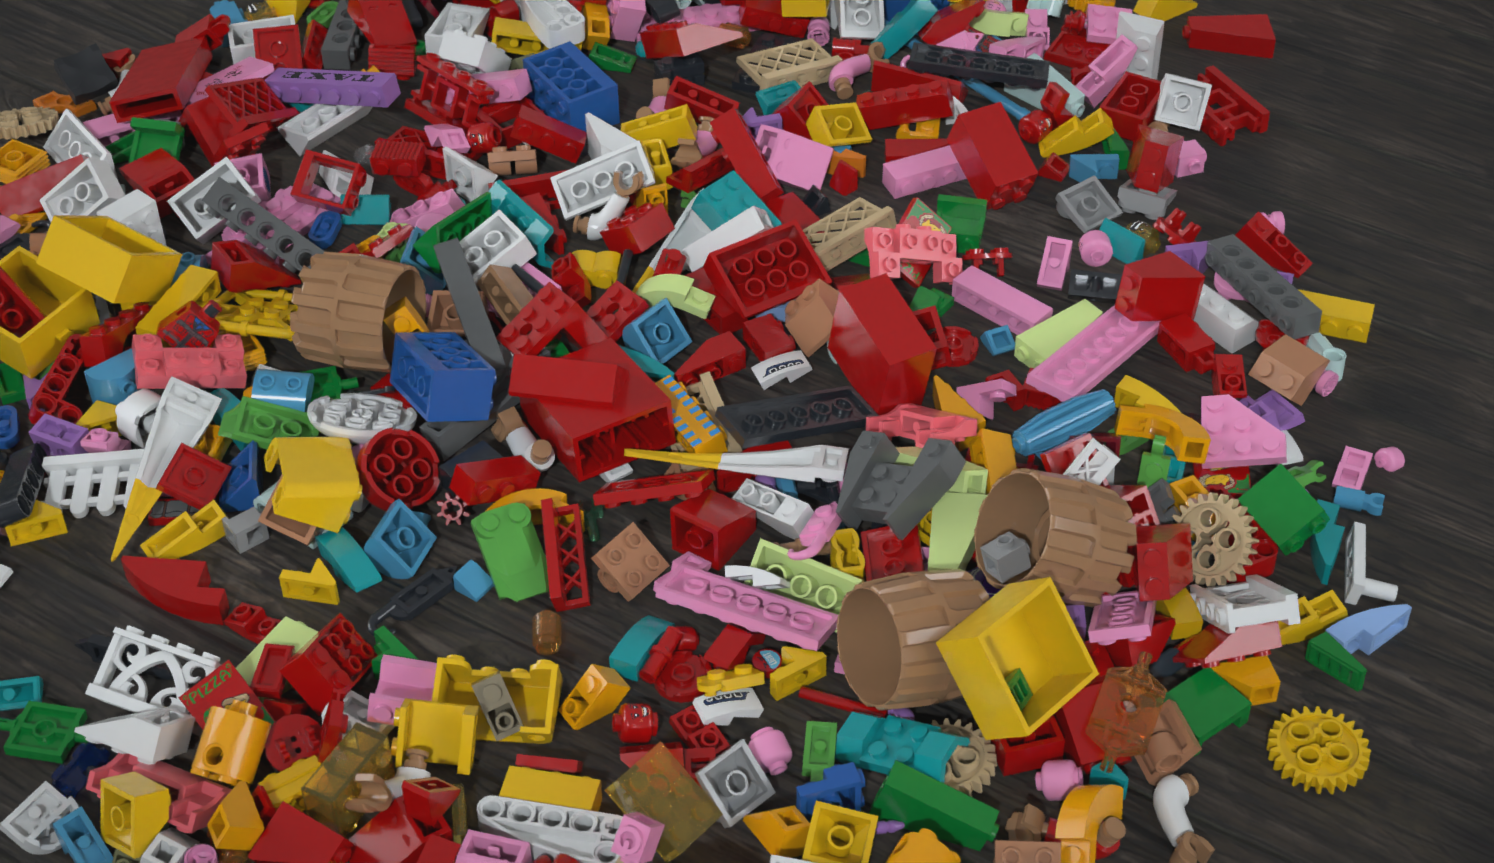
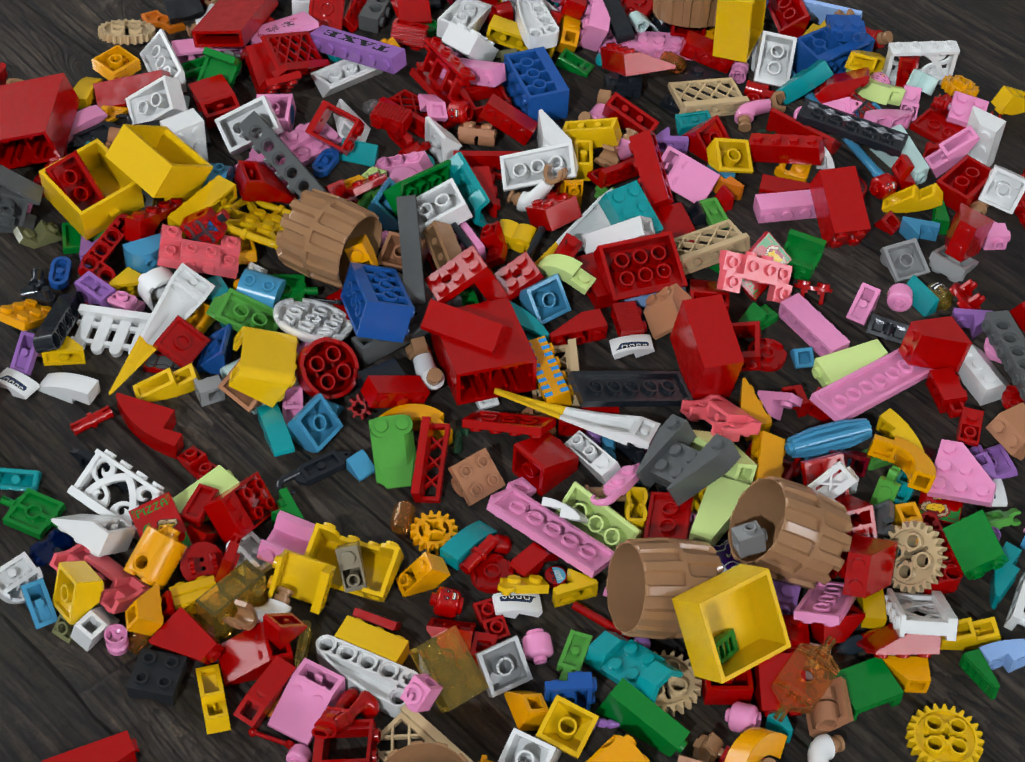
camera: 10 degrees right, 5 degrees up
yellow slope [279,558,340,605] -> none
none -> white slope [37,372,101,405]
none -> red pin [69,405,114,436]
none -> bright pink slope [282,386,303,425]
none -> light orange gear [410,510,458,555]
none -> bright green plate [699,197,729,229]

